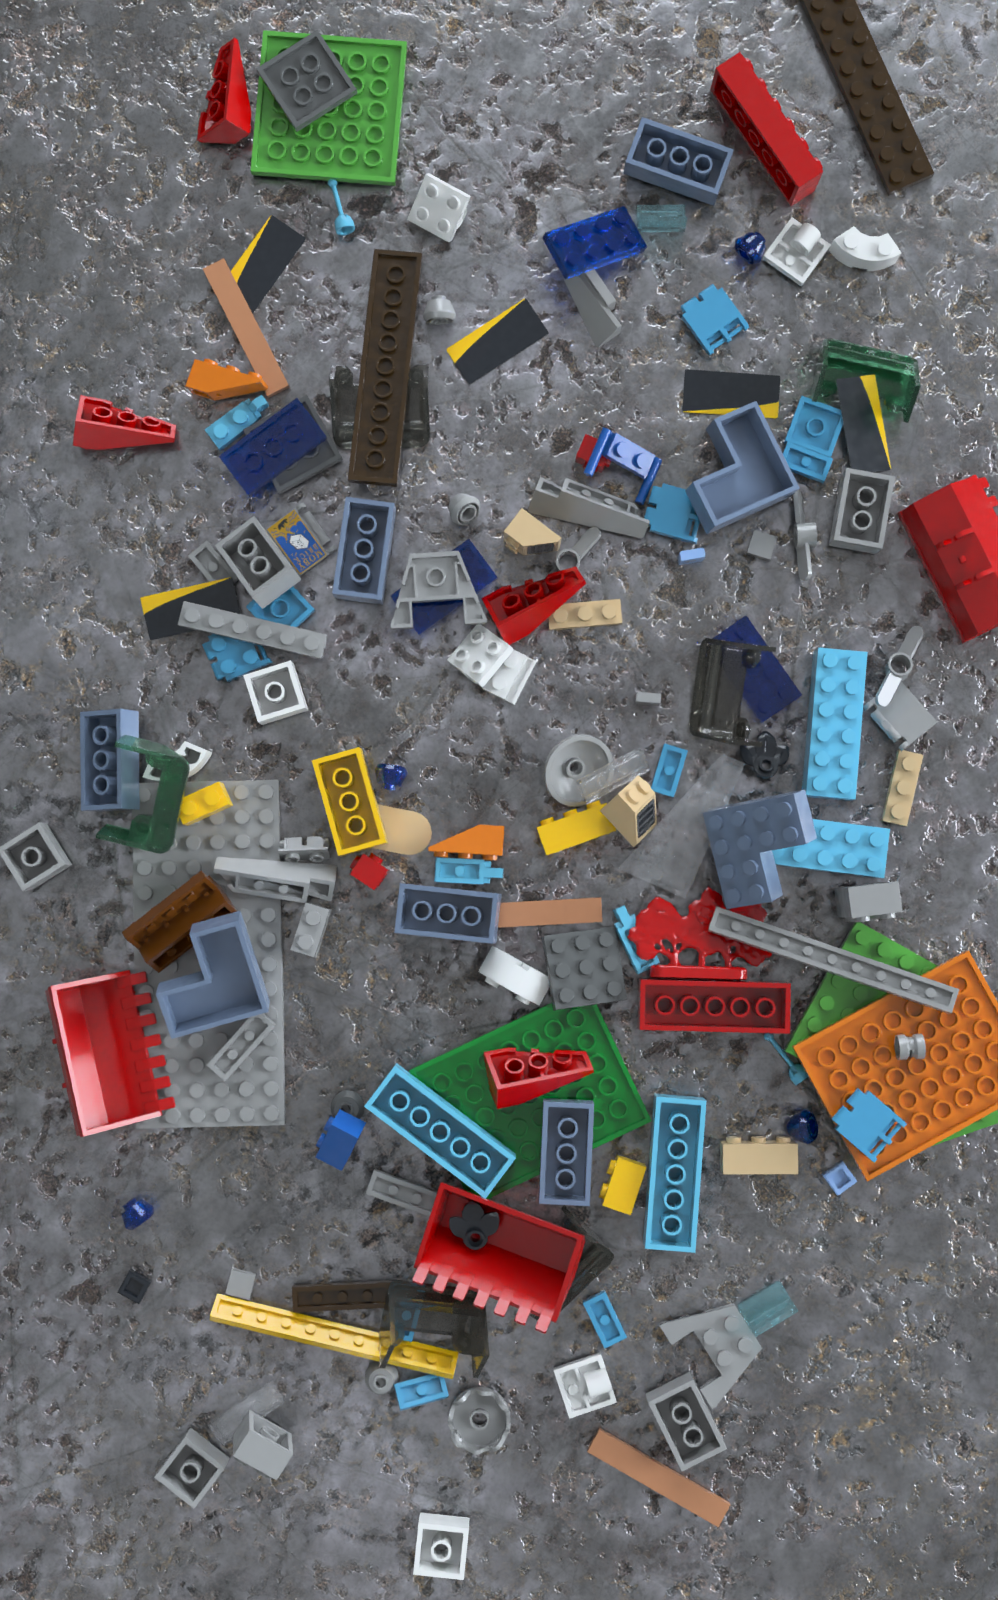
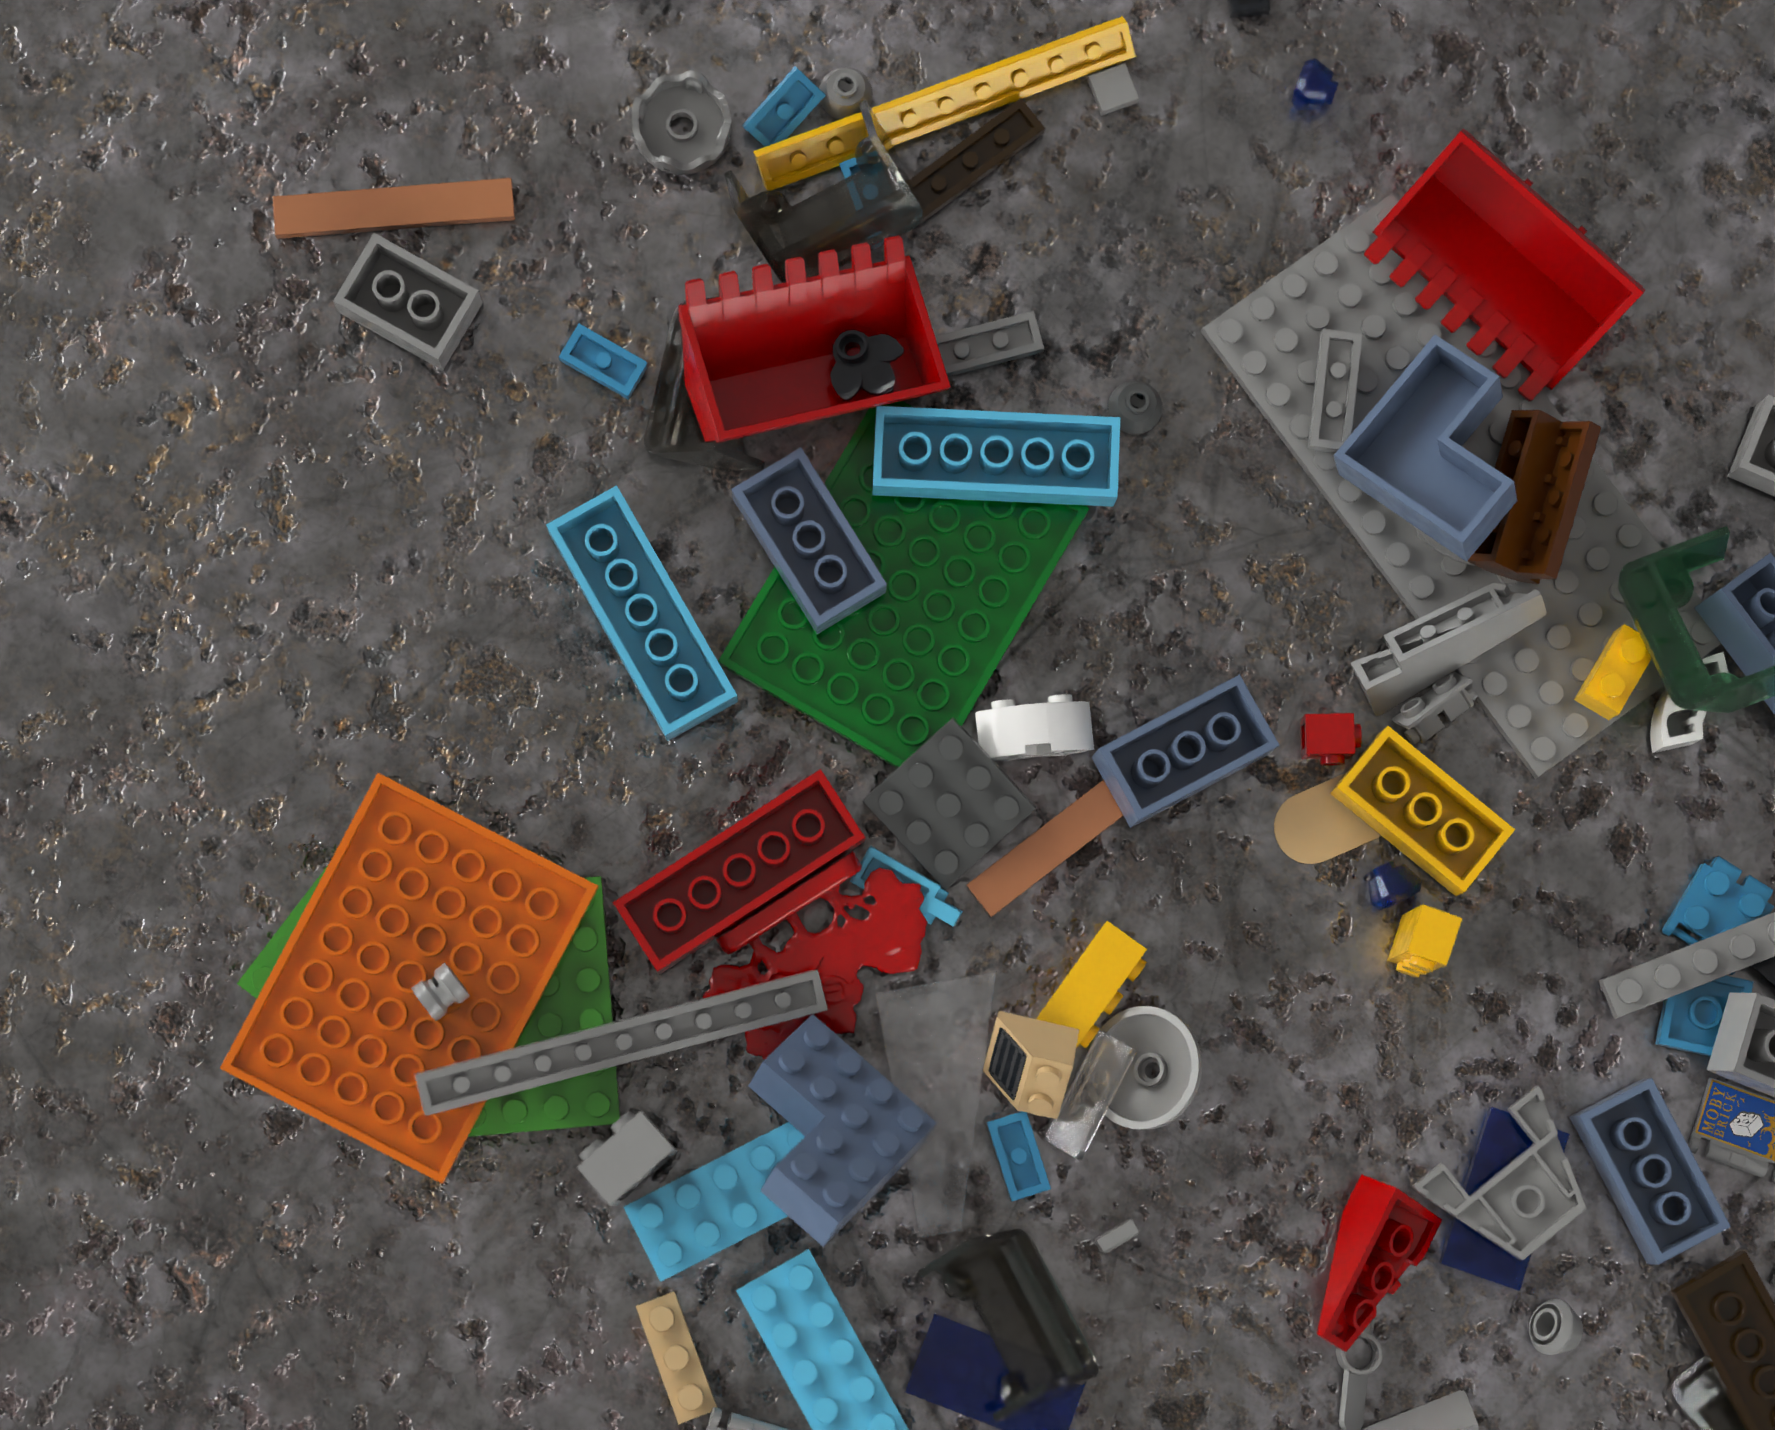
camera: 130 degrees right, 5 degrees down
white brick [243,660,309,725] -> none
light grey brick [290,902,332,957] -> none
blue brick [315,1109,366,1171] -> none
orange slope [428,825,504,861] -> none
medium azure hinge [434,857,503,884] -> none
white plate [447,624,514,688] -> none
white plate [483,650,537,705] -> none
red wedge [483,1047,594,1109] -> none
tan slope [504,508,561,556] -> none
tan plate [548,599,622,631] -> none
white plate [553,1352,617,1419] -> none
yellow brick [598,1154,647,1215] -> none
light grey wing [659,1303,762,1409] -> none
tan brick [720,1136,798,1174] -> none
clear light blue panel [738,1280,798,1337] -> none
black plate [740,731,789,779] -> none
medium azure hinge [764,1033,808,1085] -> none
clear blue cone [787,1110,818,1144] -> none
light blue tile [821,1160,858,1196] -> none
dark azure plate [832,1088,907,1163] -> none
none -> yellow brick [1387,904,1462,978]

